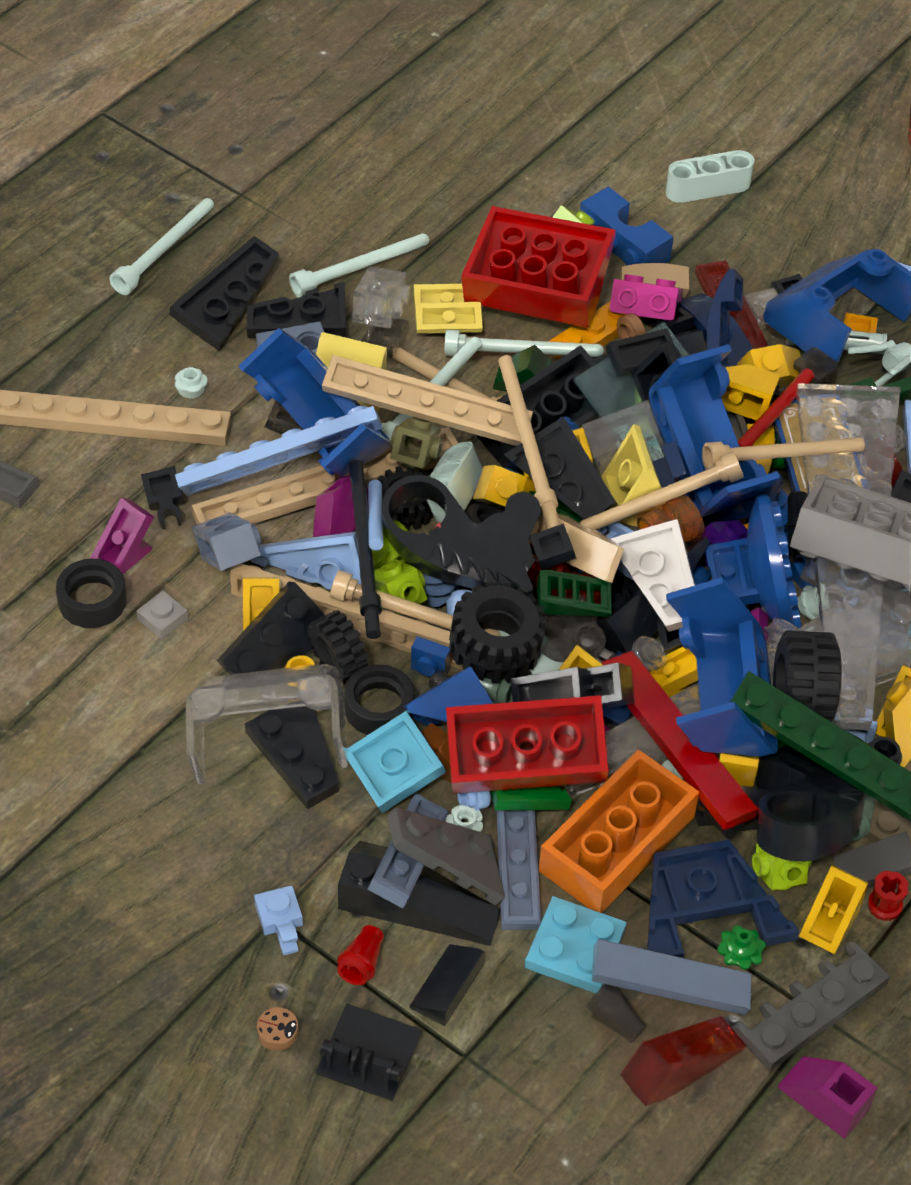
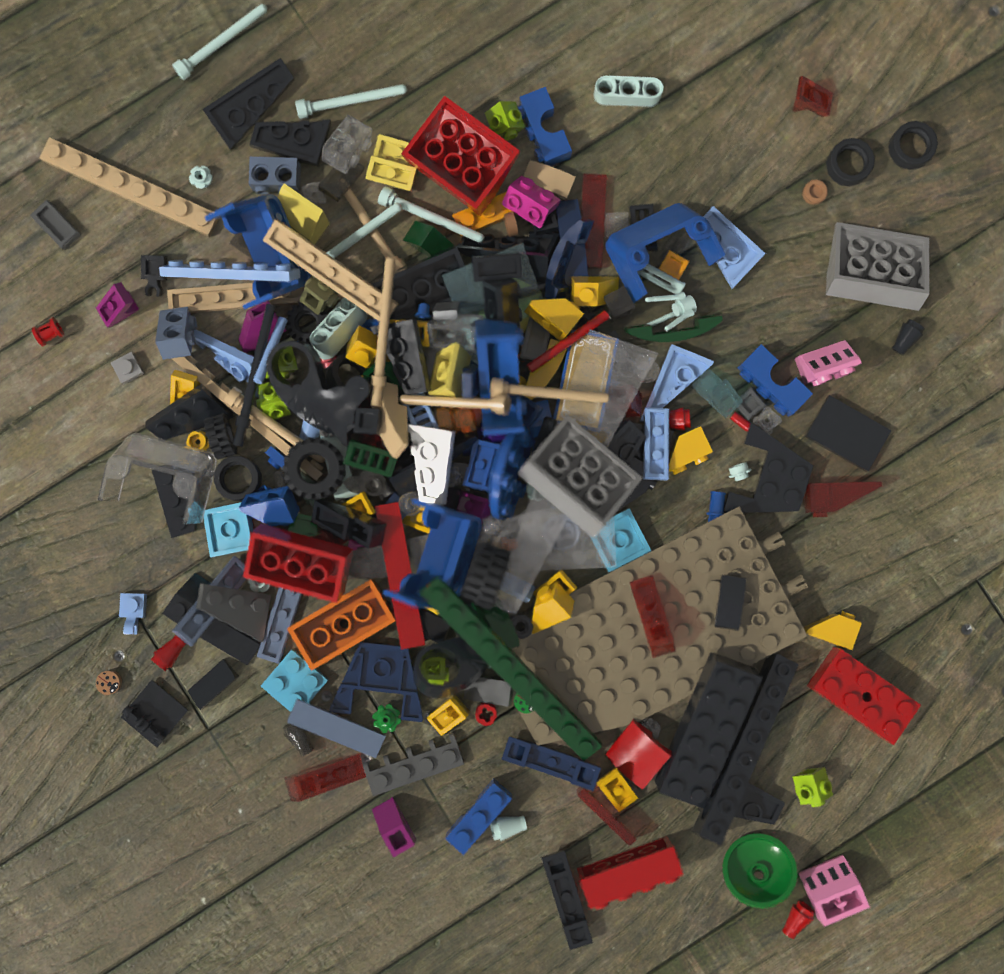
camera: 20 degrees right, 35 degrees up
black tyre [56,558,126,628] -> none
none -> red bush [32,317,64,347]
none -> dark grey tile [433,302,461,320]

